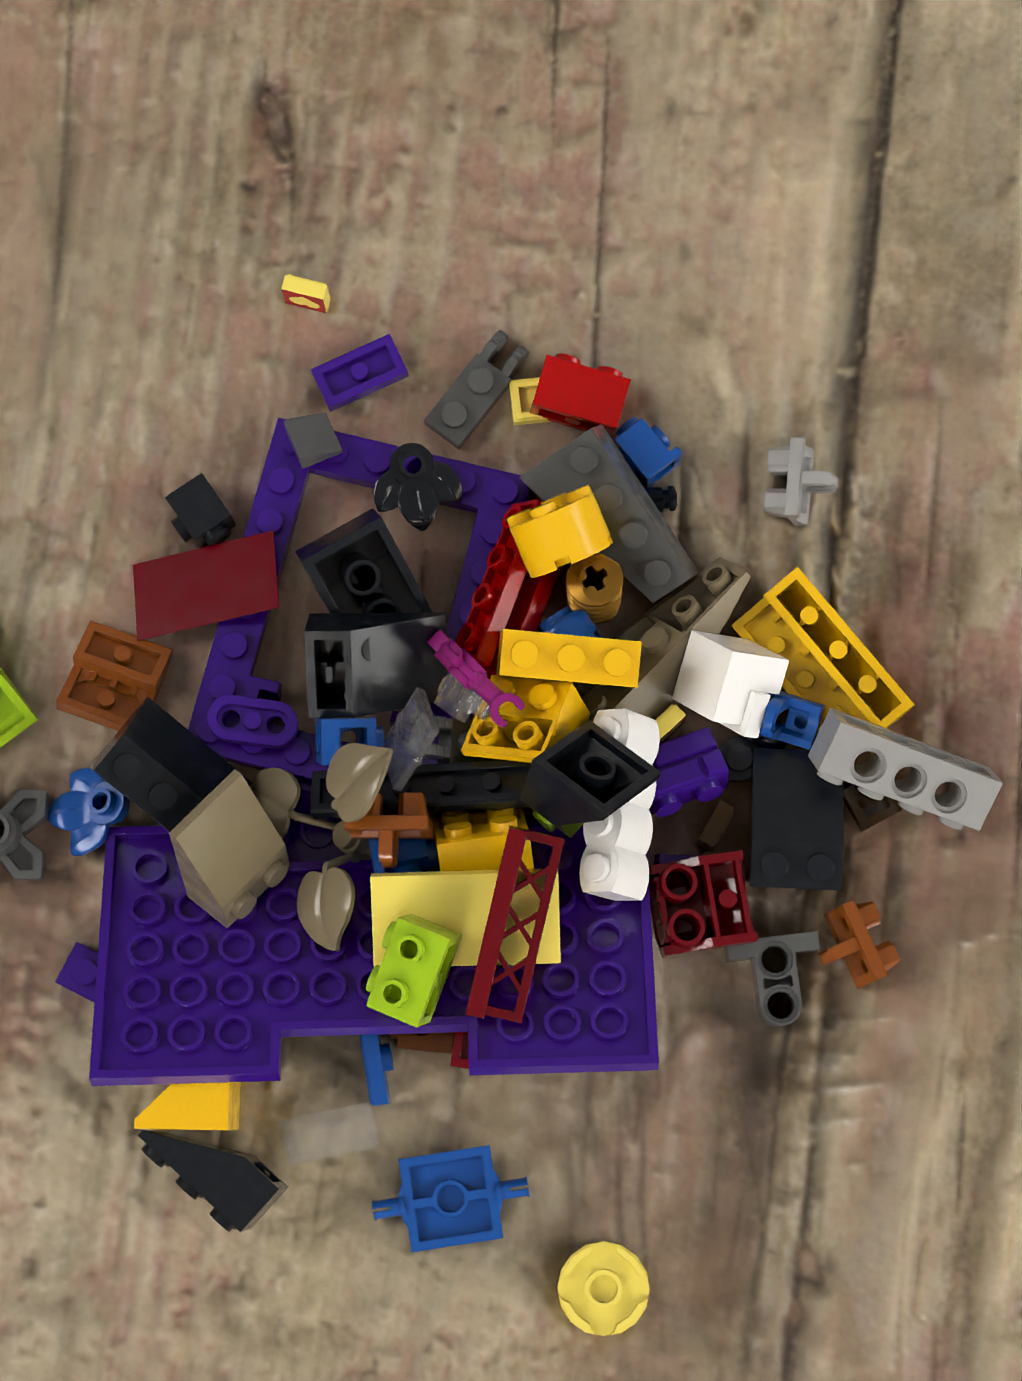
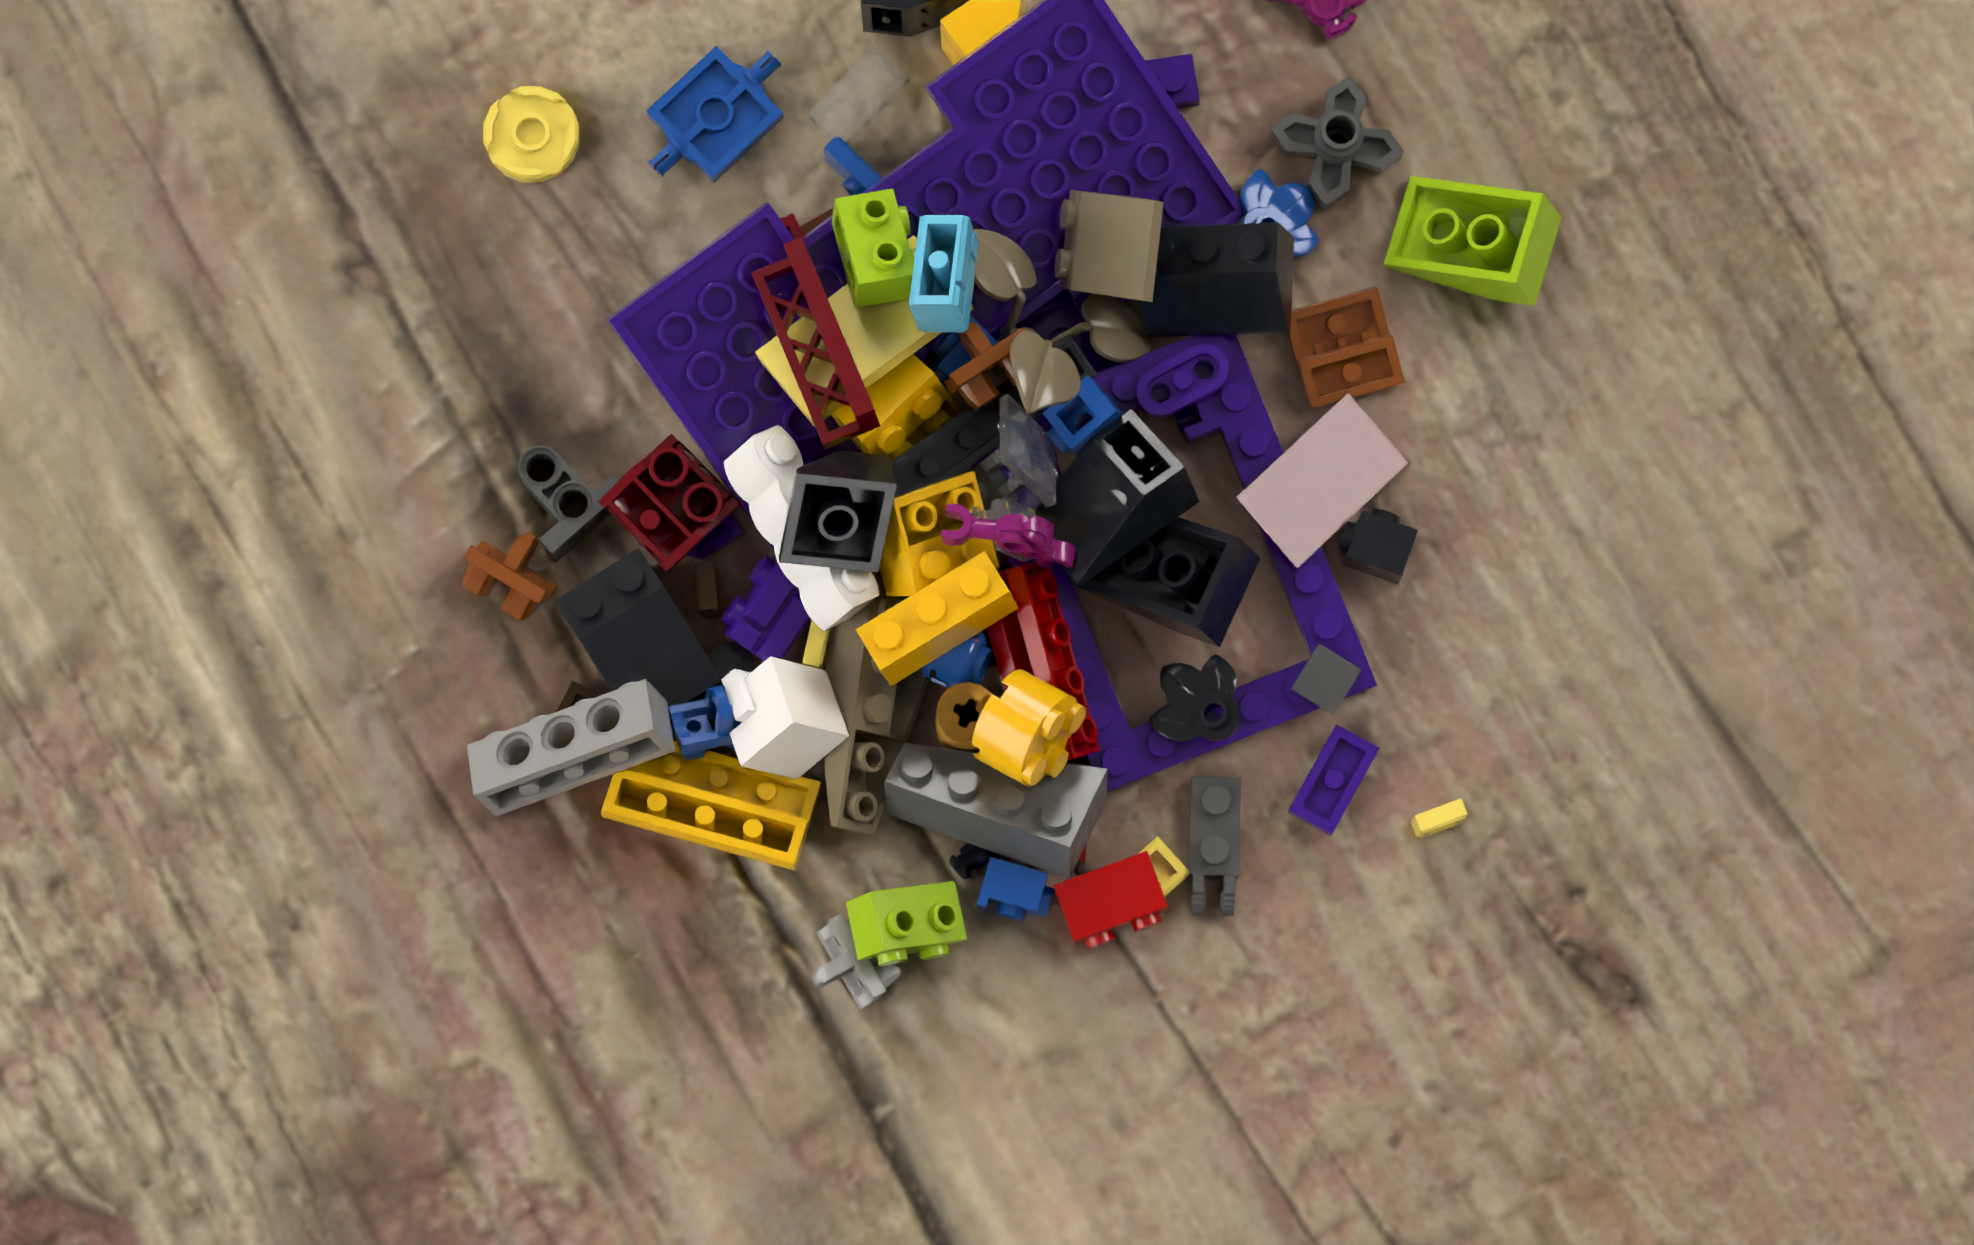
camera: 140 degrees right, 0 degrees up
none -> lime brick [846,881,967,966]
none -> medium azure brick [909,215,979,333]

